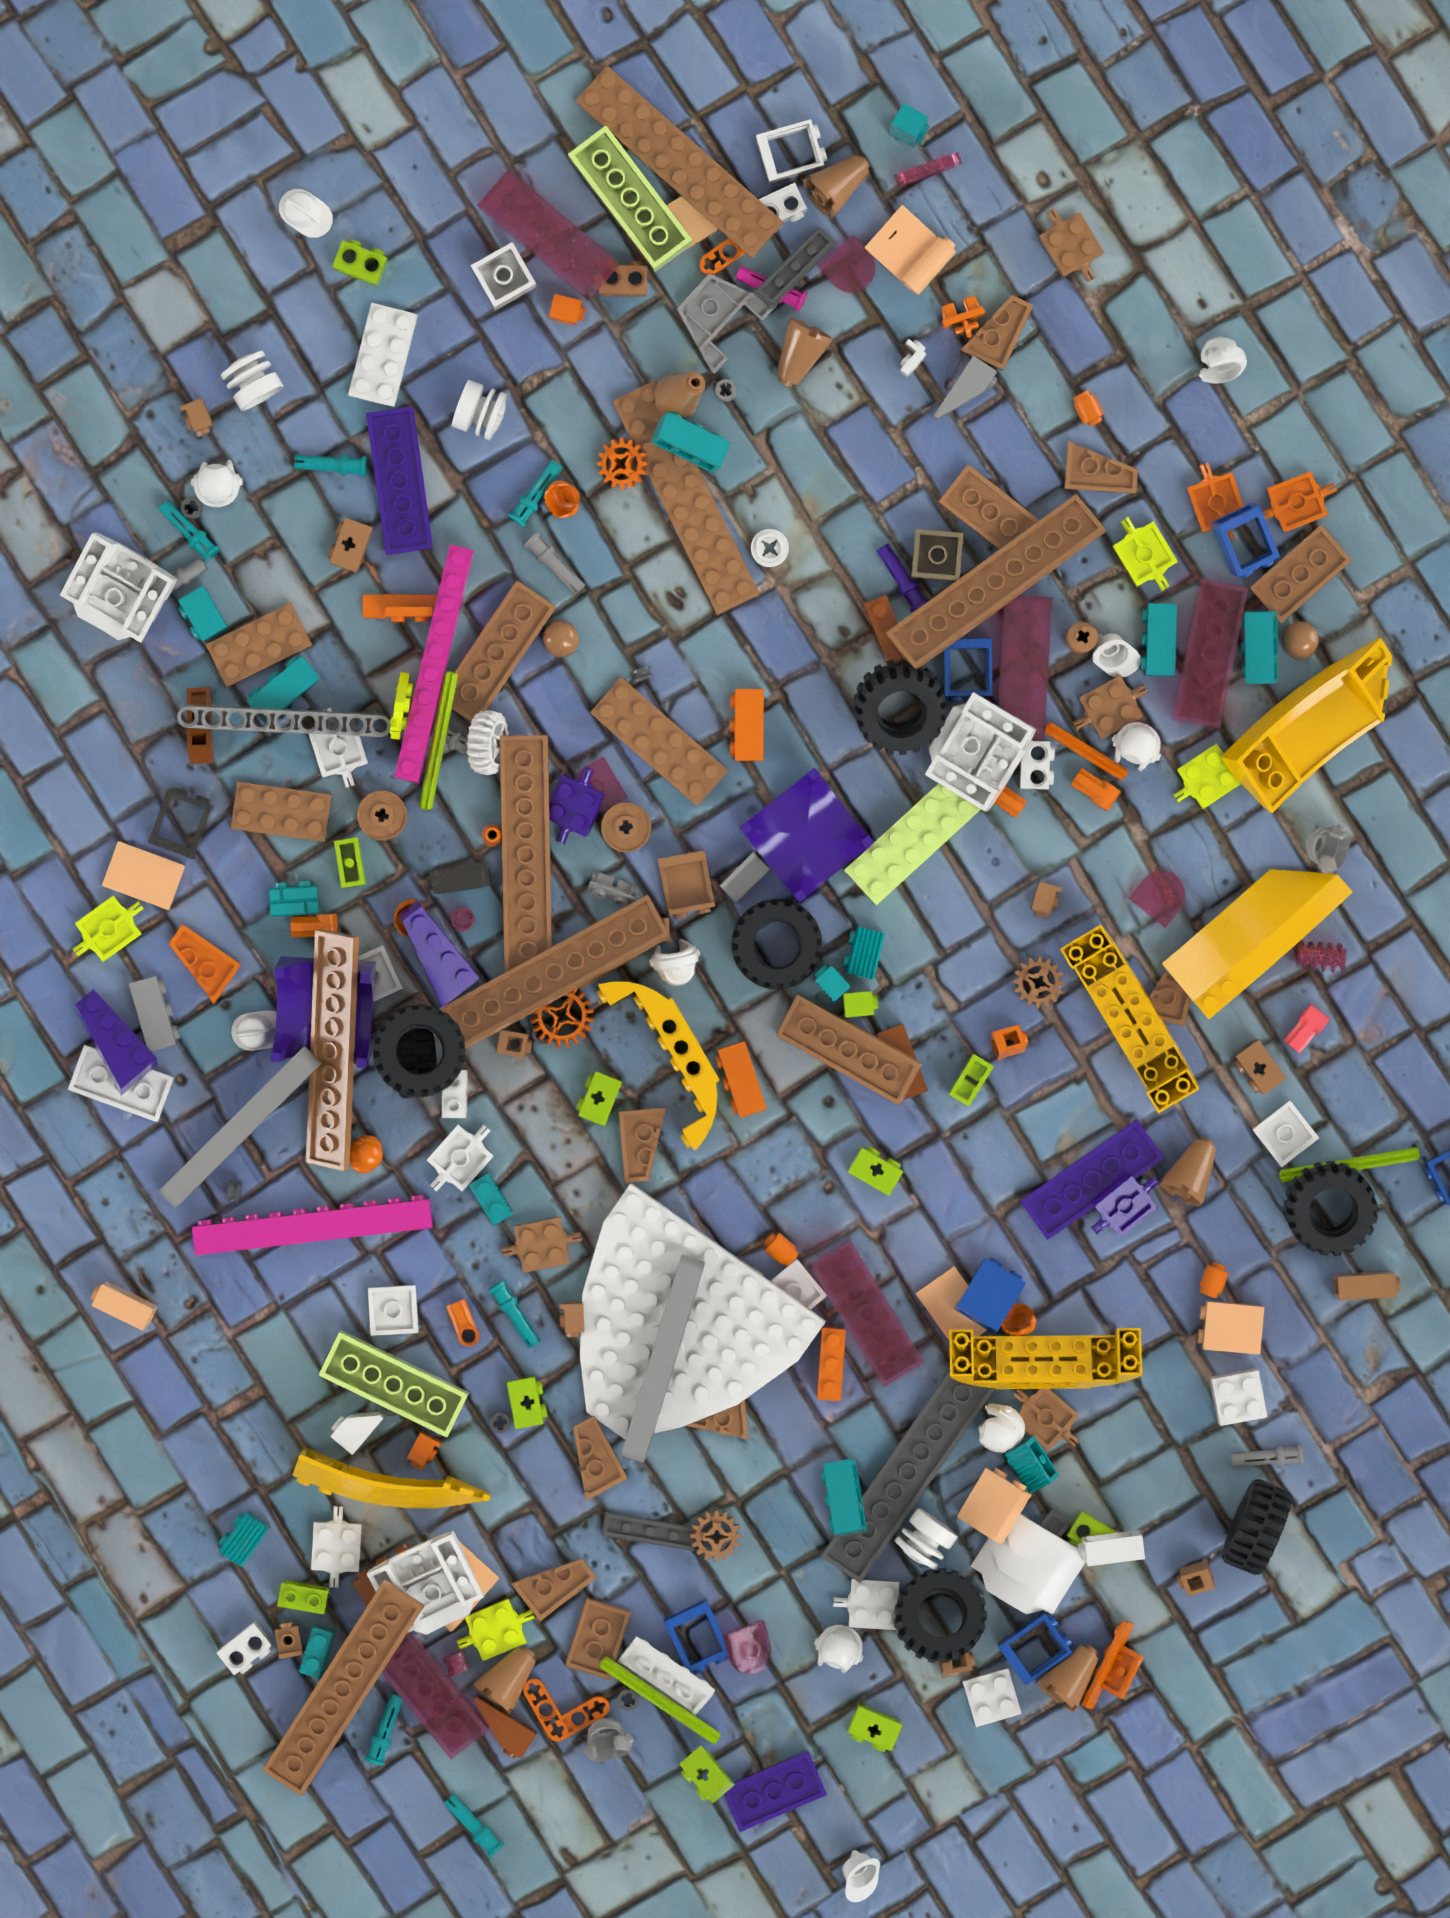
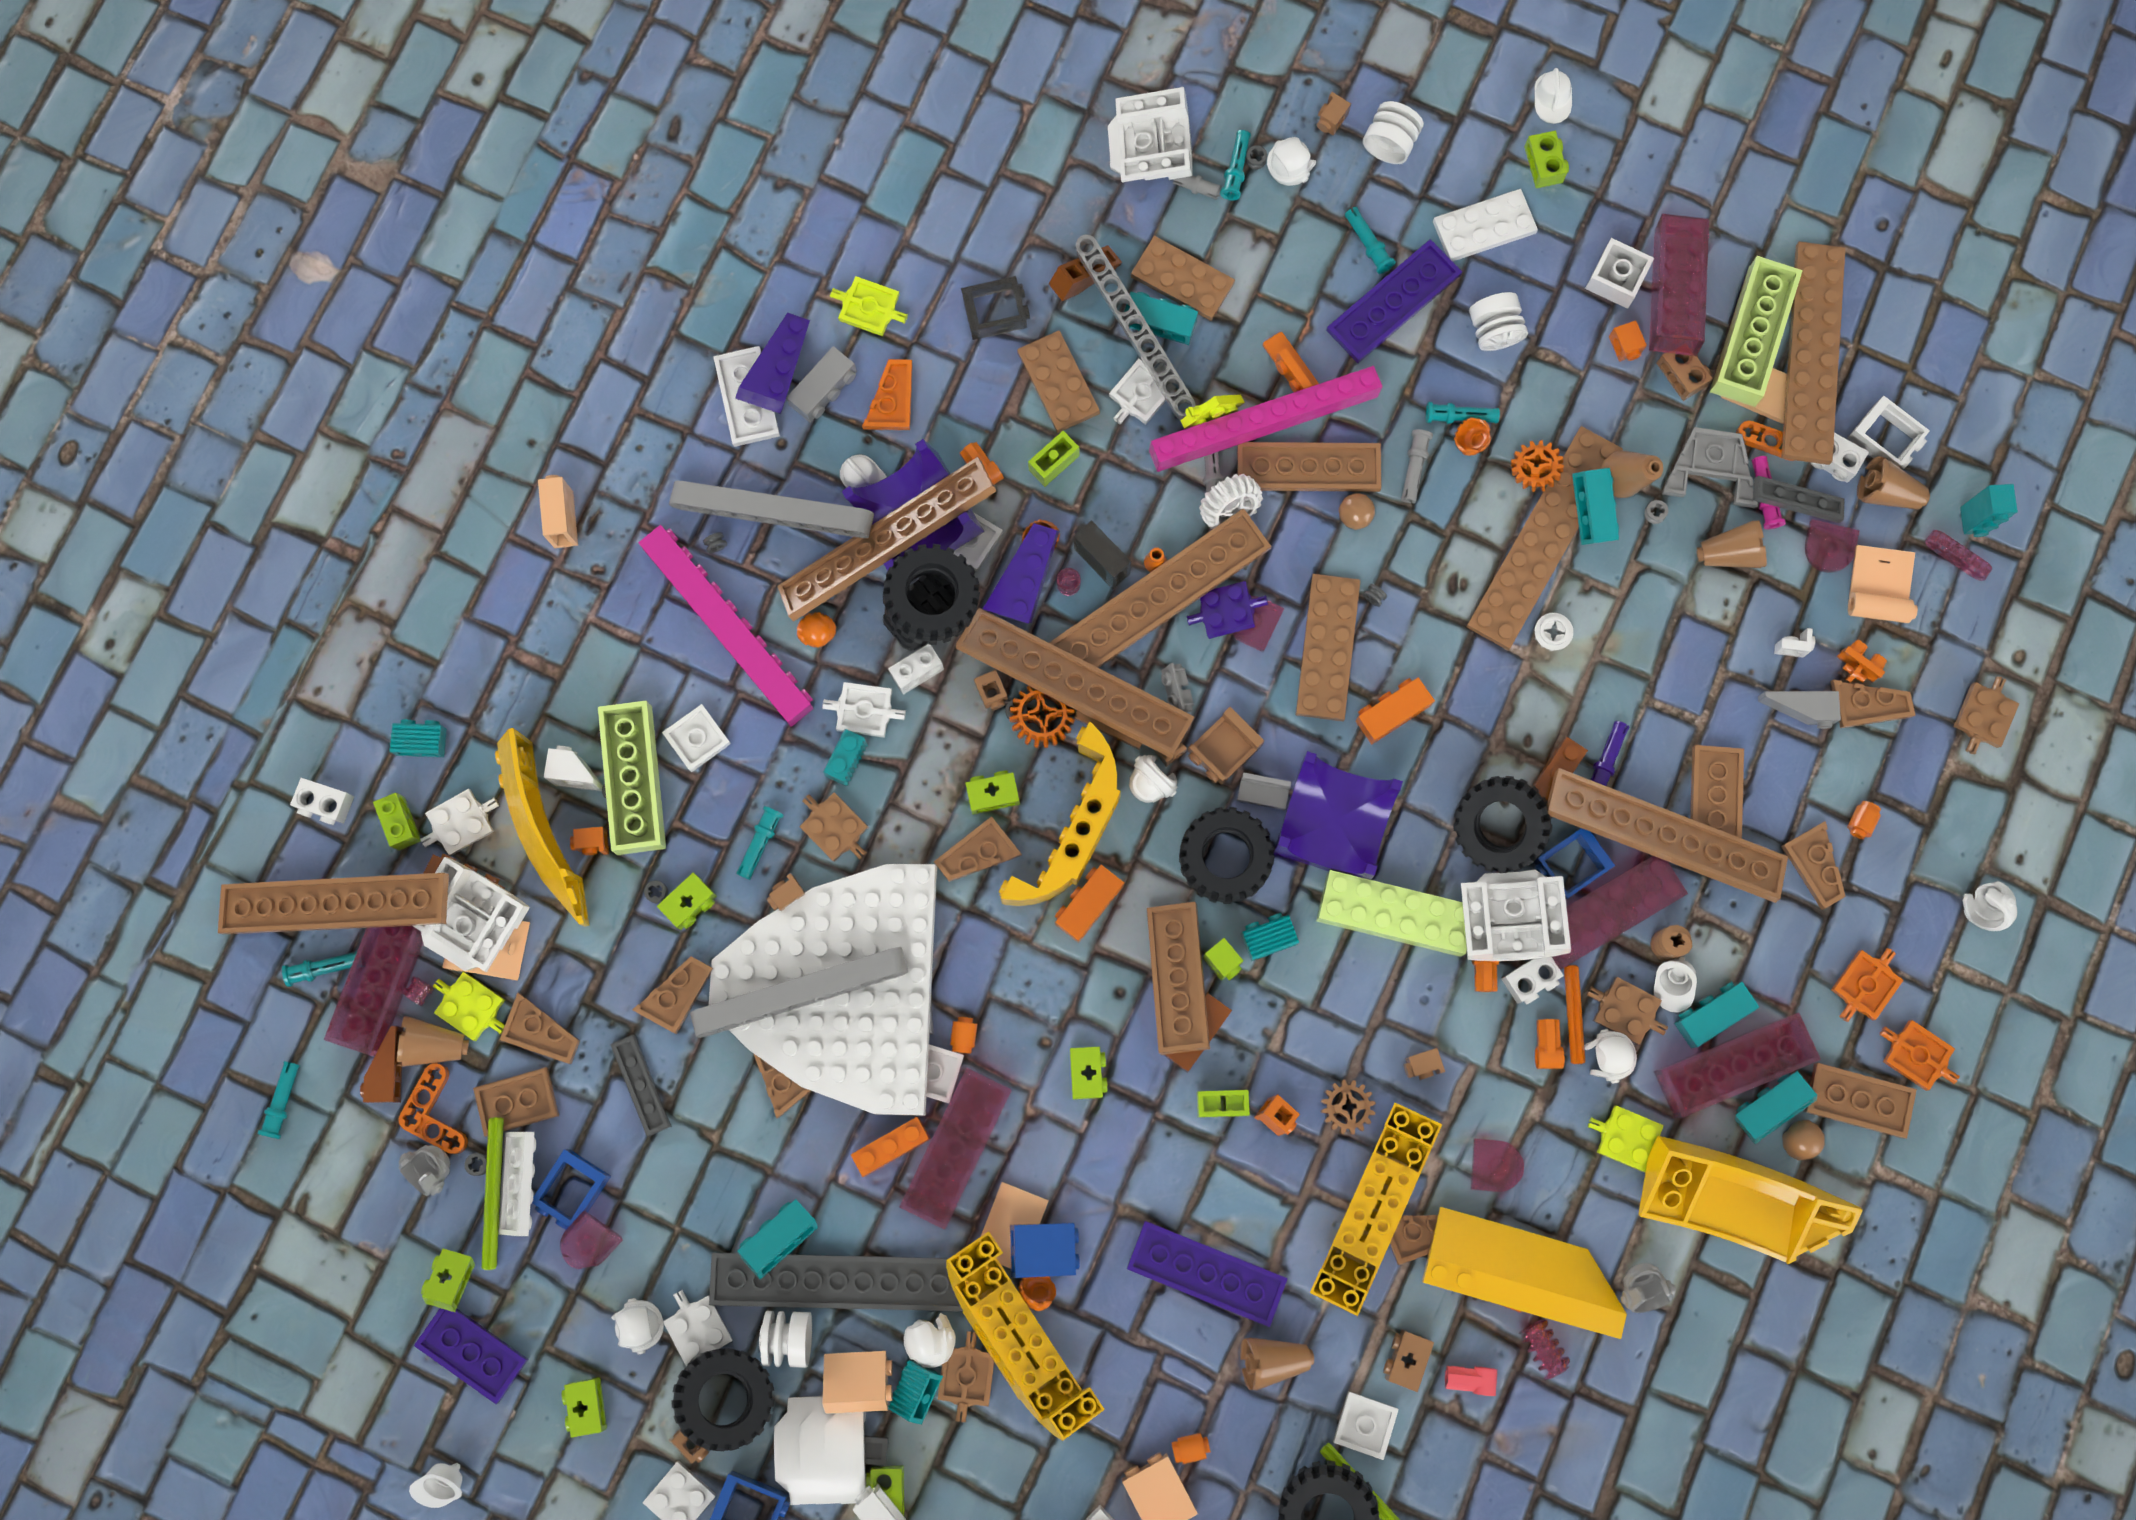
camera: 60 degrees right, 10 degrees down
light nougat tile [102,841,186,910] -> none
teal brick [177,586,229,642] -> none
teal brick [269,881,320,917] -> none
medium nougat brick [275,1621,304,1659] -> none
teal brick [299,1624,336,1679] -> none
medium nougat brick [327,518,374,574] -> none
medium nougat wheel [357,791,408,841] -> none
lime axle [419,671,458,810] -> none
orange piece [446,1299,480,1347] -> none
medium nougat wheel [601,803,652,852] -> none
medium nougat gear [689,1509,742,1562] -> none
teal brick [814,965,851,1001] -> none
dark tan brick [911,529,964,582] -> none
plate [1091,1172,1160,1237] -> none
neon yellow plate [1112,517,1178,591] -> none
blue window [1210,503,1280,578] -> none

